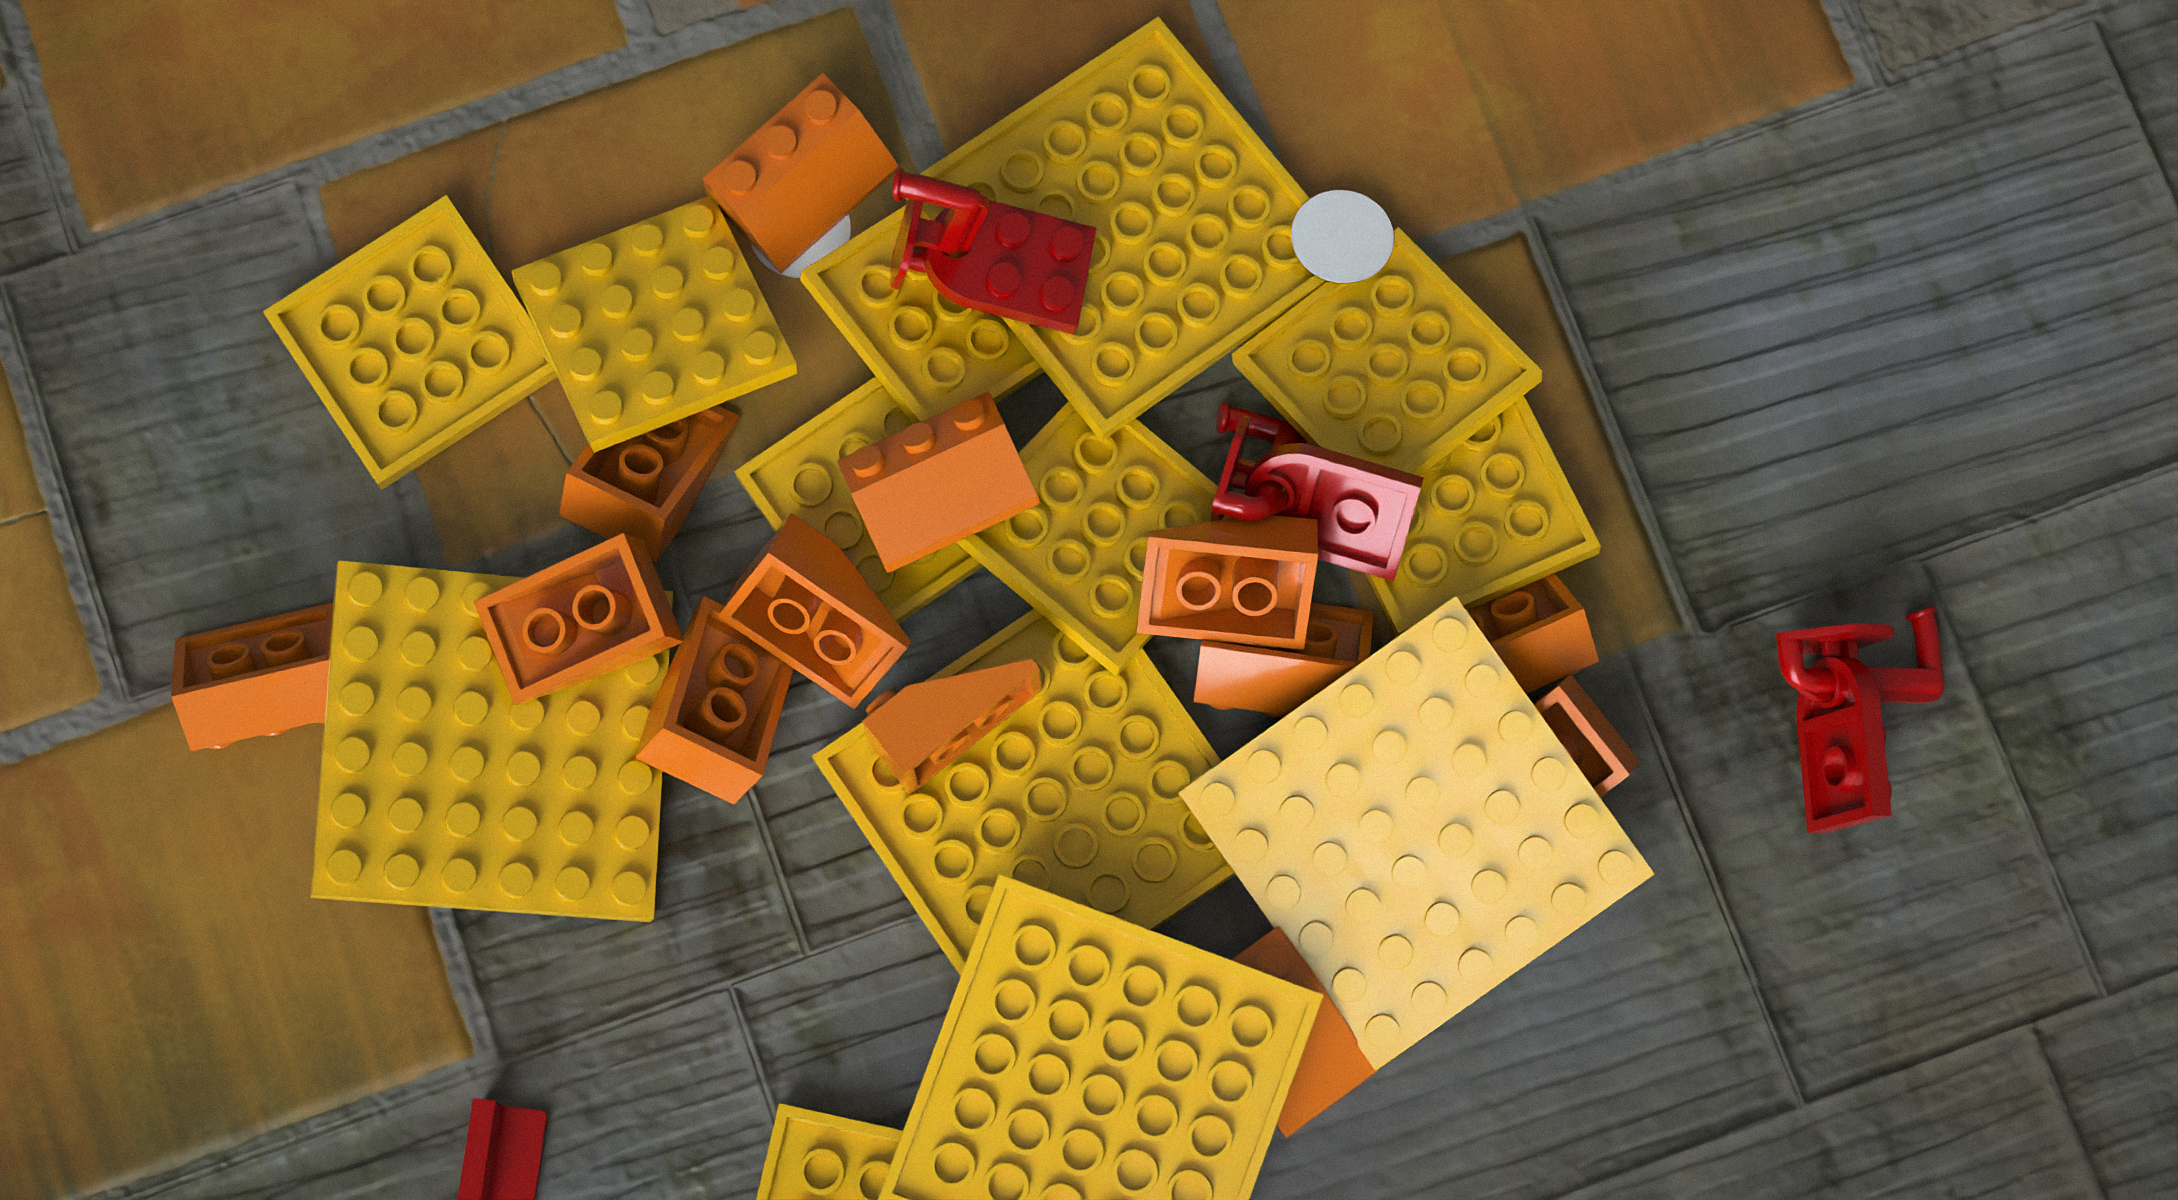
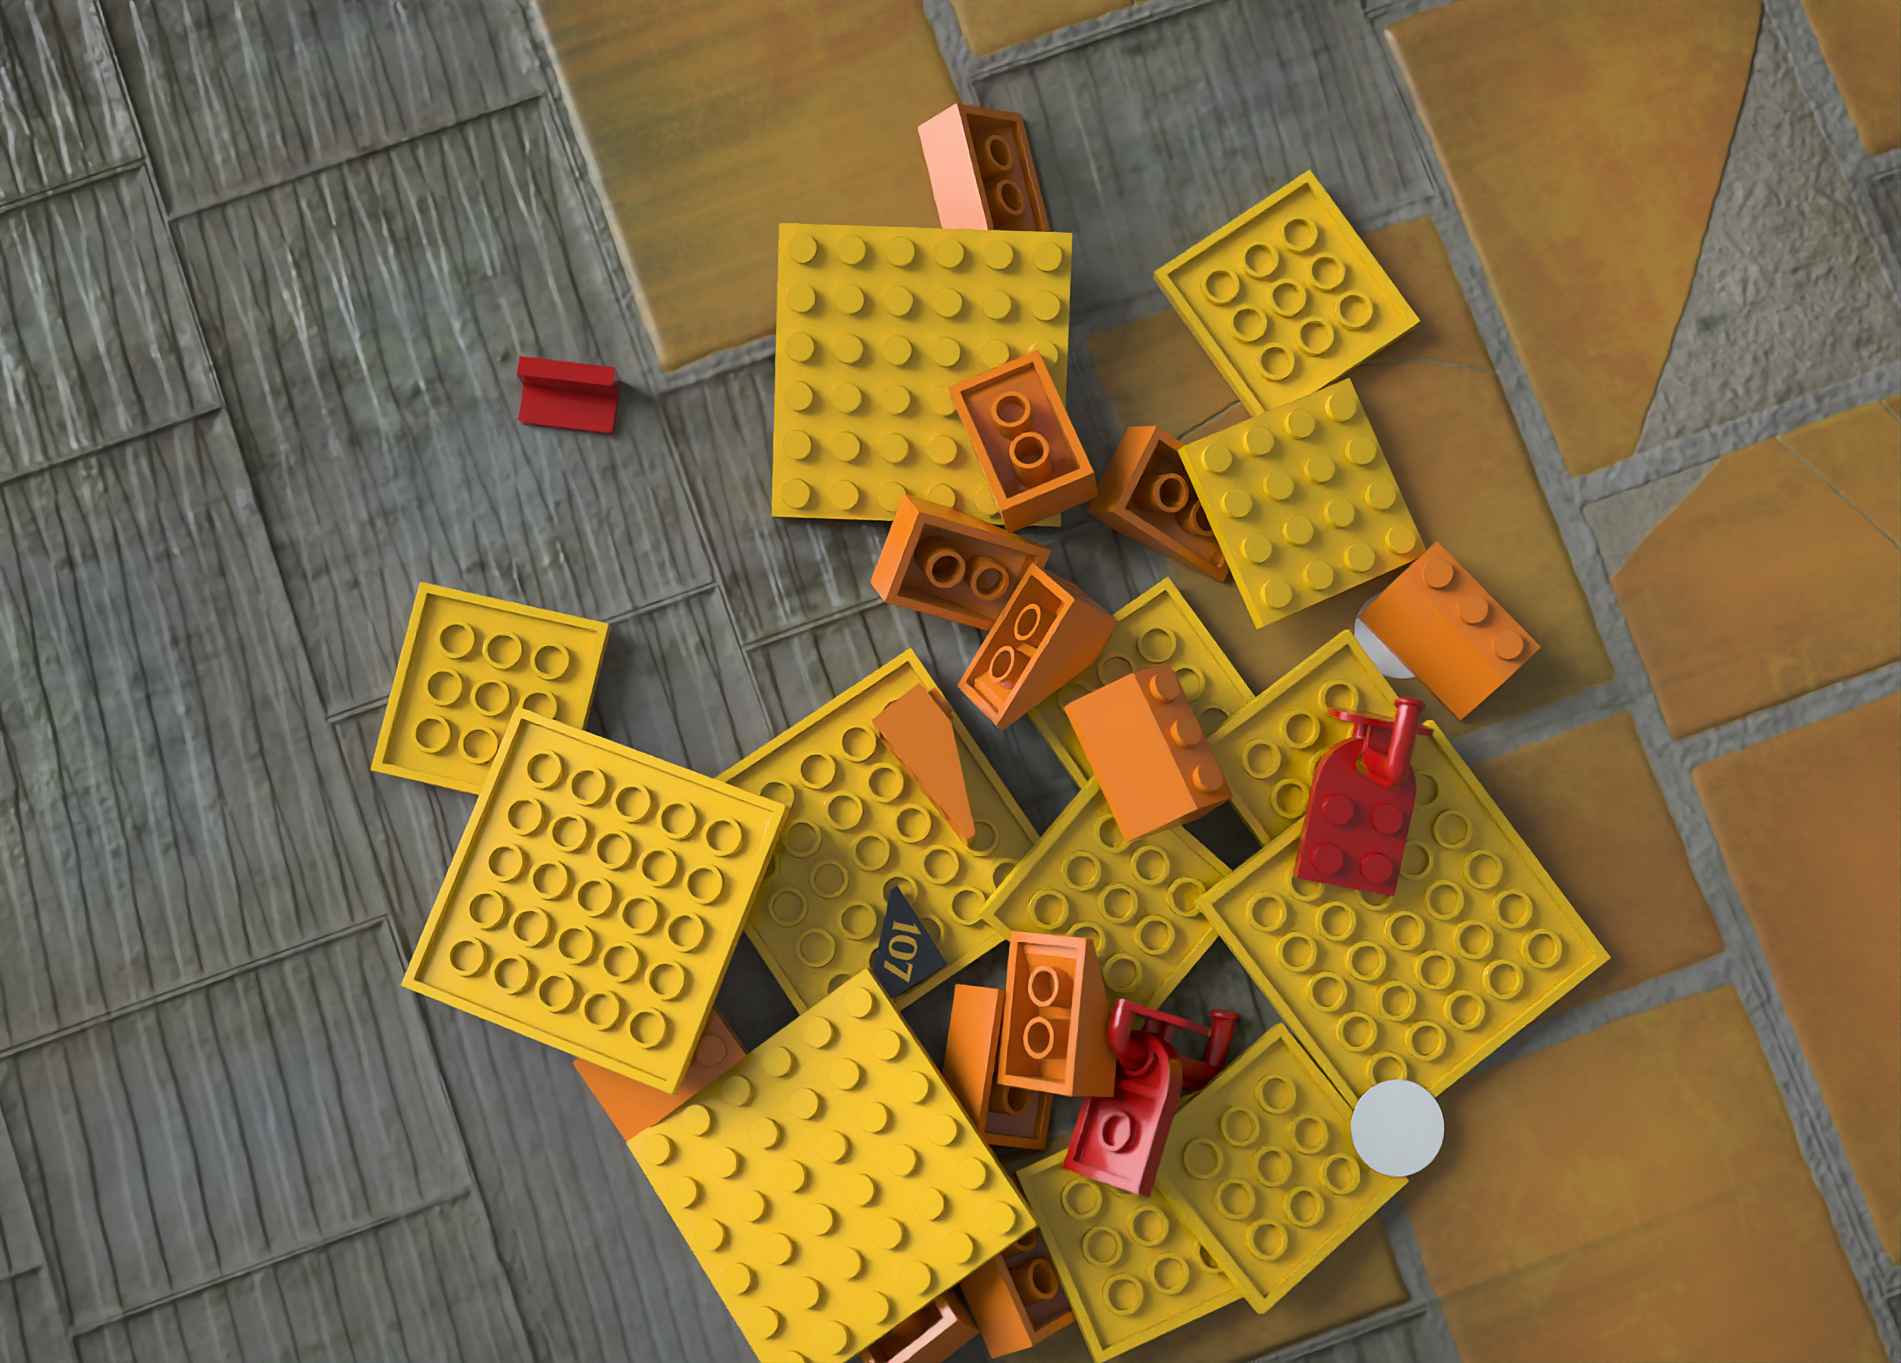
camera: 90 degrees right, 5 degrees up
none -> black tile [873,886,947,1000]

